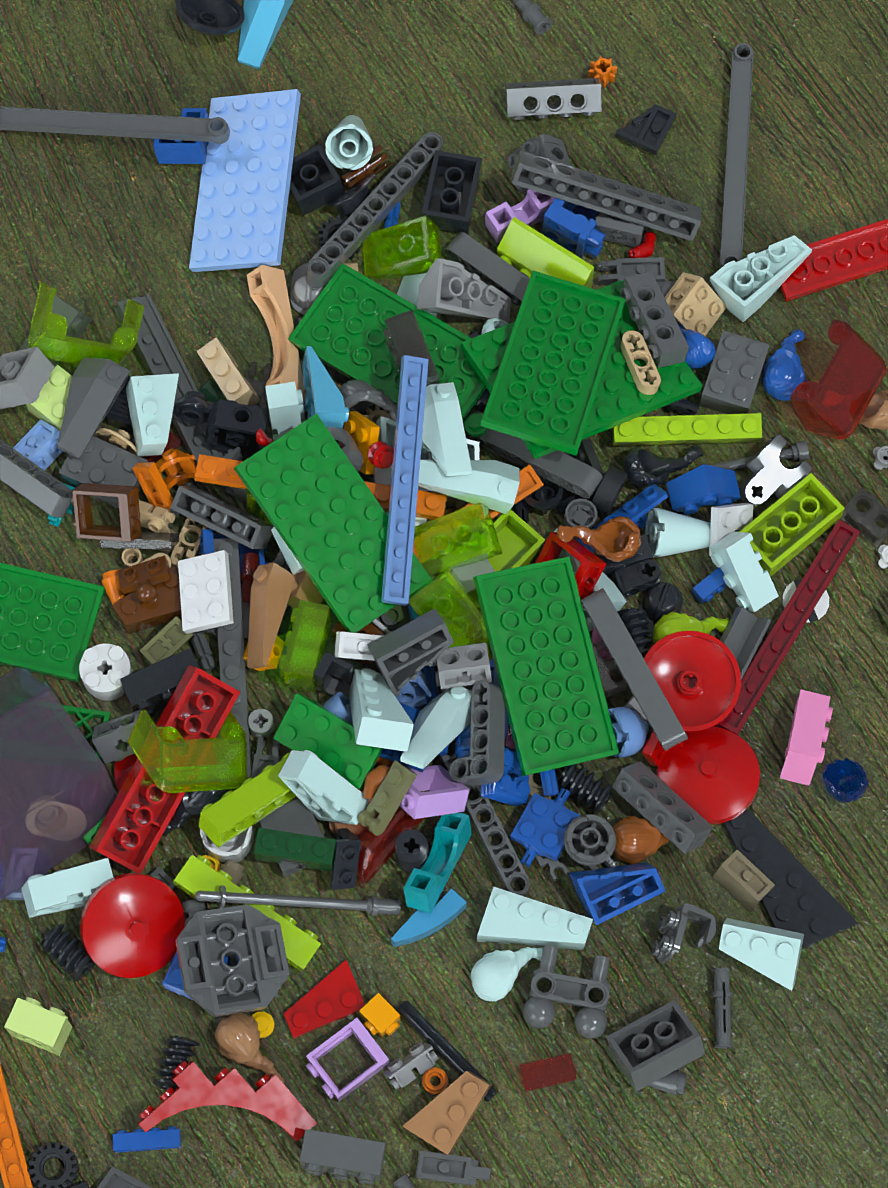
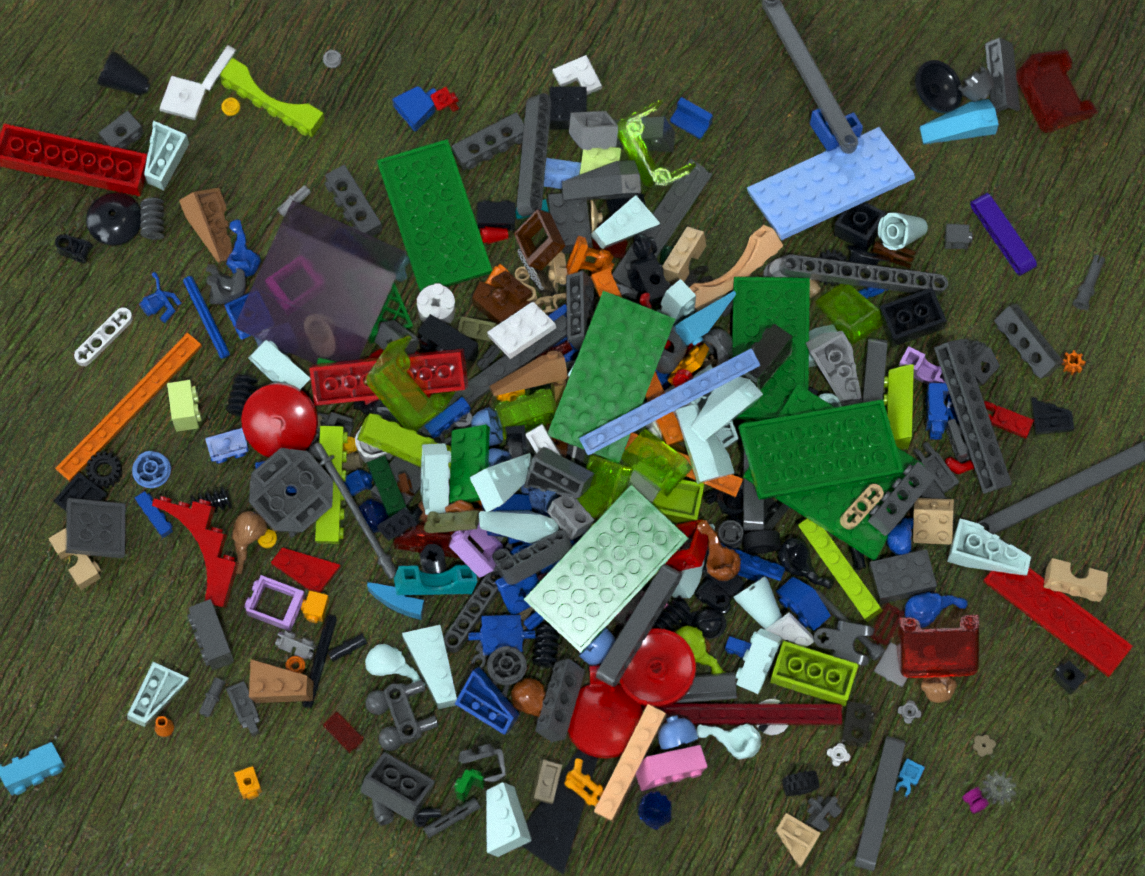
camera: 60 degrees right, 0 degrees up
none -> medium blue cone [132,451,171,488]
none -> bracket [205,427,249,464]
none -> dark grey panel [326,412,354,436]
none -> black pin [327,633,368,662]
none -> blue bracket [344,470,373,497]
none -> clear blue hair [359,499,388,533]
none -> reddish brown plate [397,473,415,498]
none -> black arm [414,808,441,828]
none -> blue piece [425,397,471,438]
none -> green bracket [454,769,485,802]
none -> medium blue cylinder [471,407,504,446]
none -> black brick [477,200,516,231]
none -> red cone [480,226,508,245]
none -> light orange piece [564,759,604,807]
none -> light nougat arch [594,704,666,822]
none -> medium blue cylinder [658,715,698,749]
none -> blue panel [670,97,713,139]
none -> light aqua hair [697,724,761,760]
none -> clear red tile [869,603,905,646]
none -> light grey piece [874,642,919,687]
none -> dark grey brick [945,224,973,249]
none -> dark purple beam [970,193,1037,276]
none -> red hinge [984,401,1034,438]
none -> tan arch [1044,558,1108,602]

